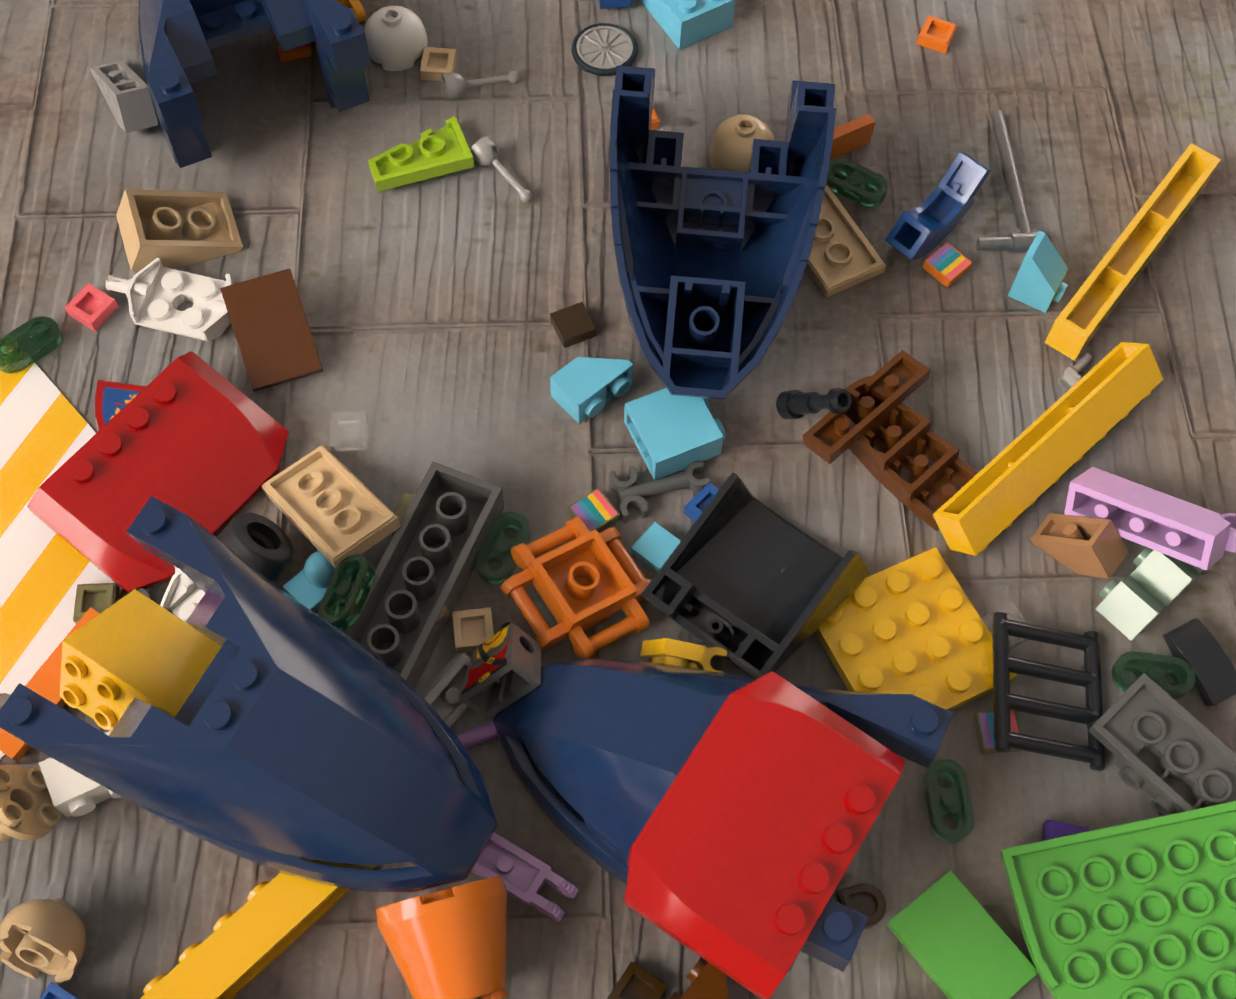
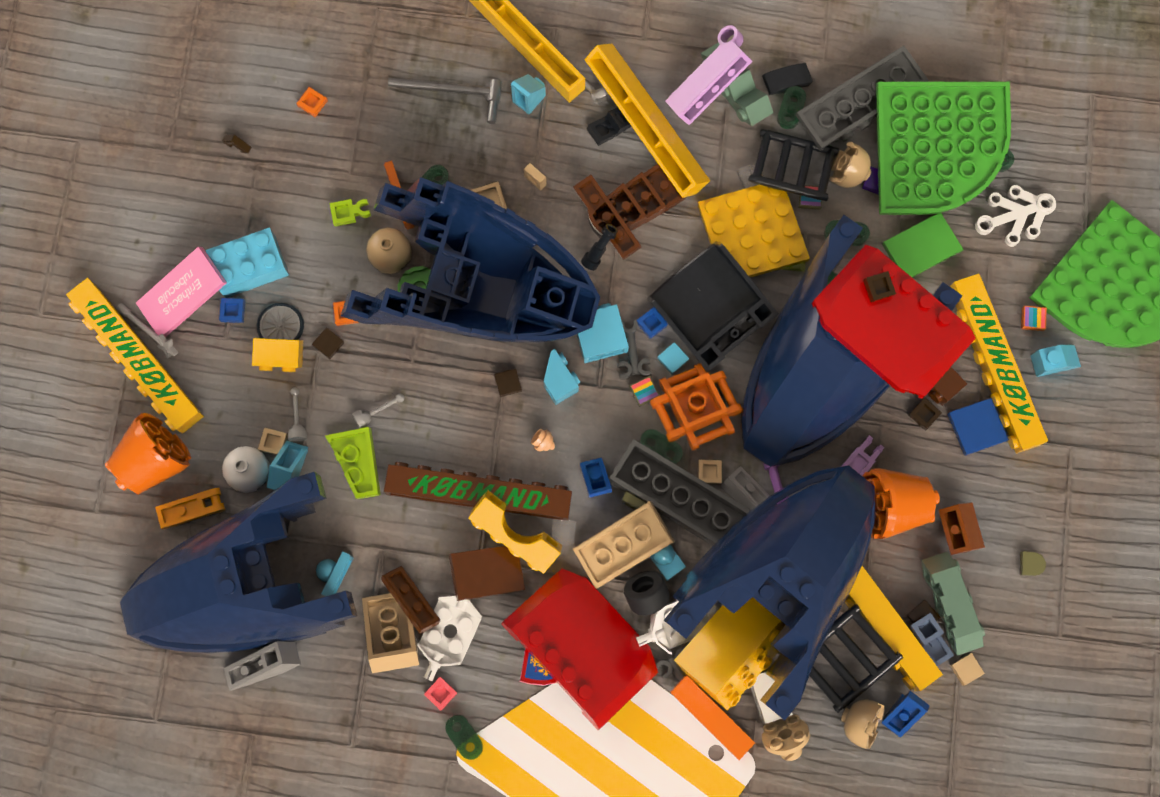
camera: 80 degrees left, 15 degrees up
olive tile [73,583,120,624] -> none
clear green plate [319,554,376,630] -> none
dark grey torso [458,622,541,720] -> none
yellow plate [640,638,727,673] -> none
blue arch [885,152,991,260] -> none
tile [922,242,973,289] -> none
medium nougat slope [1030,513,1129,579] -> none
none -> yellow brick [252,338,303,372]
none -> medium azure slope [267,441,308,490]
none -> dark brown tile [312,327,344,360]
none -> medium azure tile [316,551,354,596]
none -> lime plate [329,199,371,227]
none -> reddish brown tile [381,566,440,634]
none -> reddish brown brick [384,462,572,521]
none -> yellow arch [468,490,562,574]
none -> tan tile [524,163,547,191]
none -> light nougat plate [531,429,555,452]
none -> blue slope [580,457,612,498]
none -> black slope [586,107,631,146]
none -> black bar [810,604,904,713]
none -> tan cylinder [829,142,871,188]
none -> dark brown tile [863,271,896,303]

